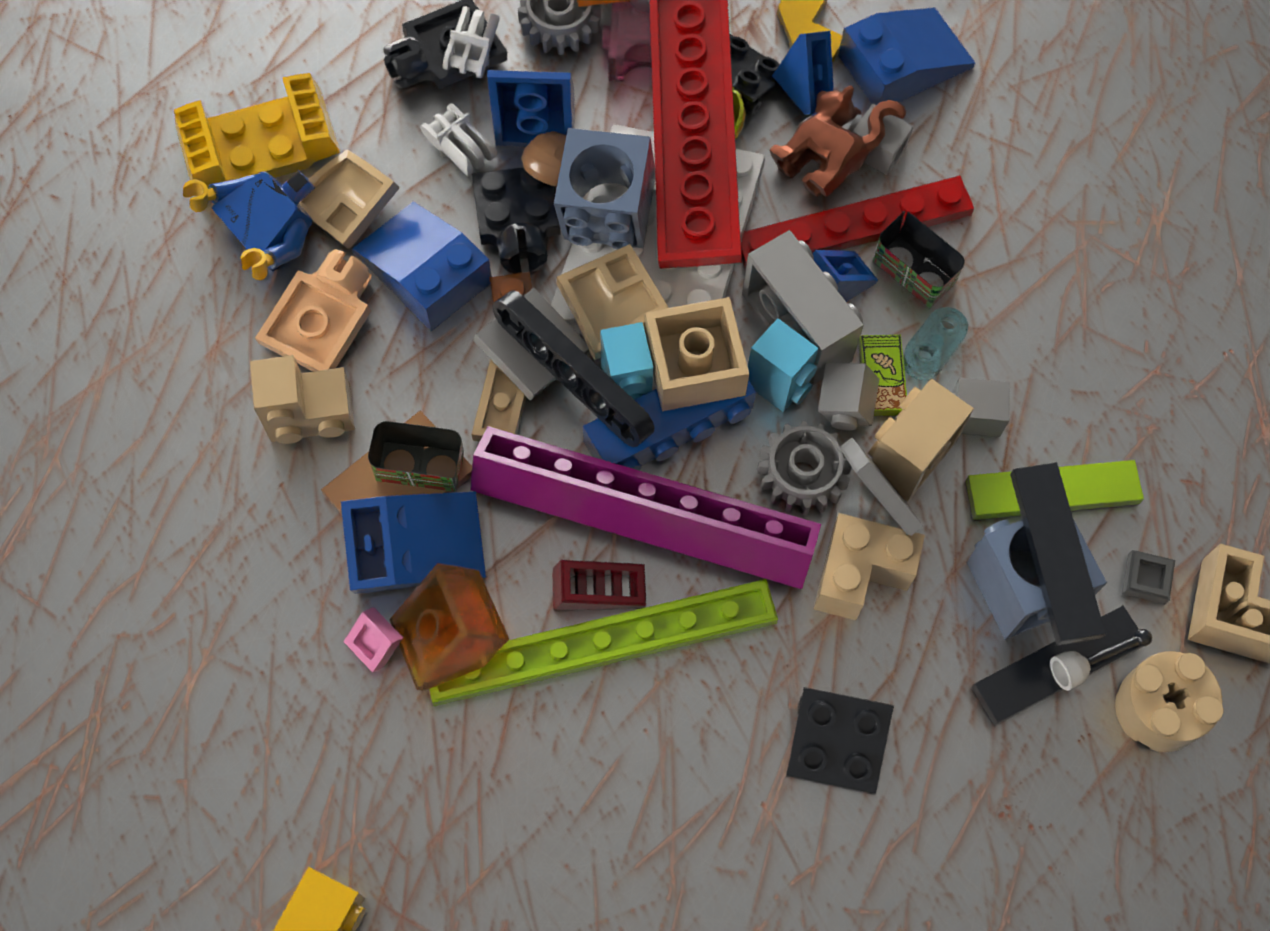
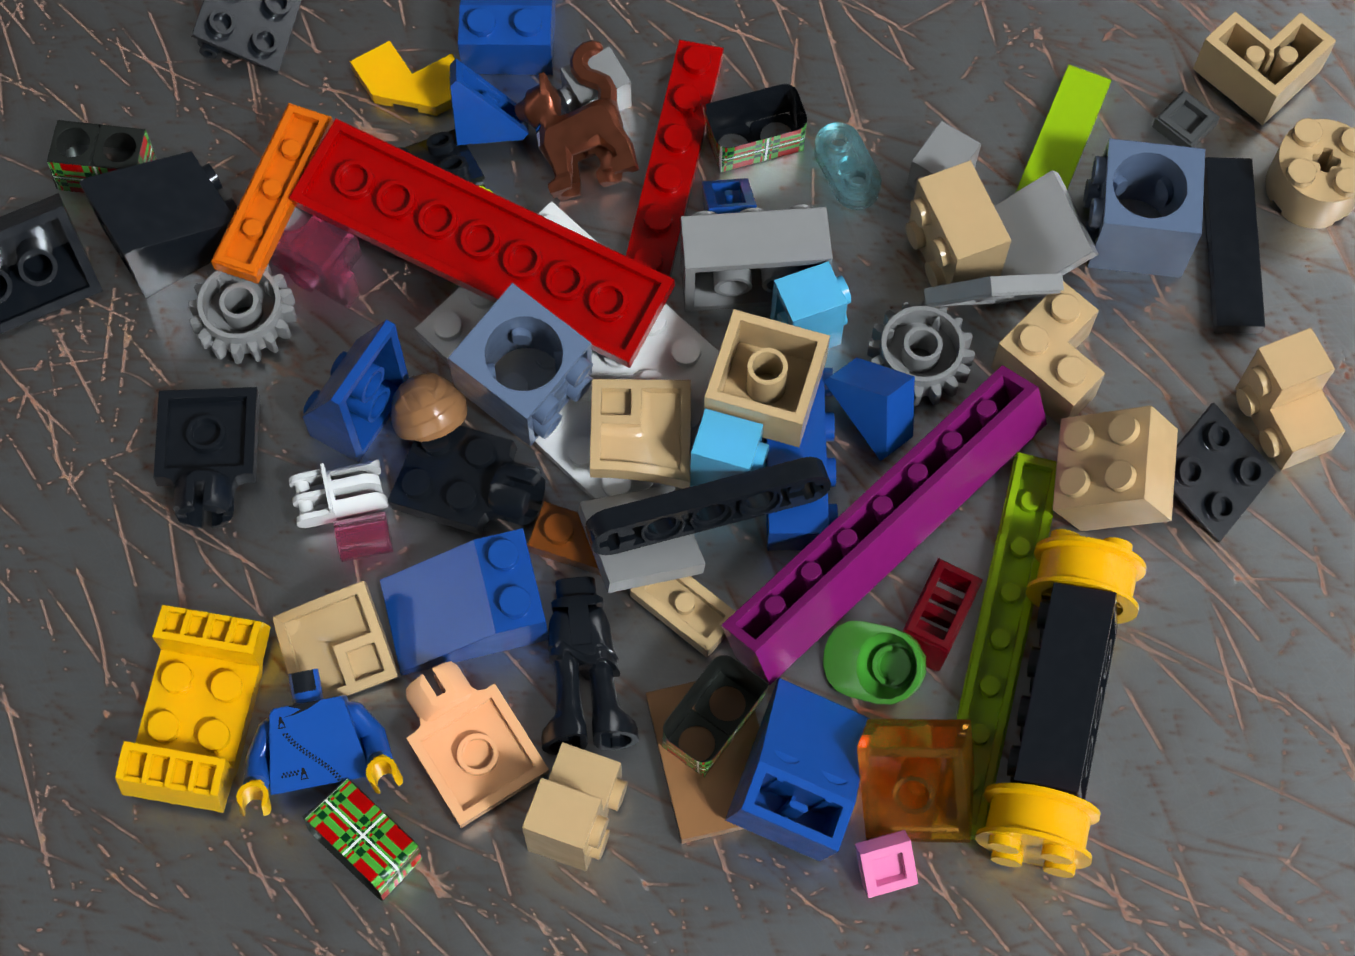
camera: 60 degrees left, 0 degrees up
white arm [443,7,500,78] -> none
light grey brick [818,363,879,431] -> none
tile [858,334,907,416] -> none
black tile [1010,462,1106,645] -> none
white hinge [1050,629,1152,691] -> none
none -> piece [302,778,423,901]
none -> clear pink piece [333,511,394,562]
none -> black piece [541,576,639,755]
none -> bright green cap [823,621,926,705]
none -> blue slope [824,357,915,461]
none -> brick [975,529,1147,878]
none -> light grey tile [994,170,1099,302]
none -> tan brick [1053,405,1178,531]
none -> tan brick [1235,327,1346,470]

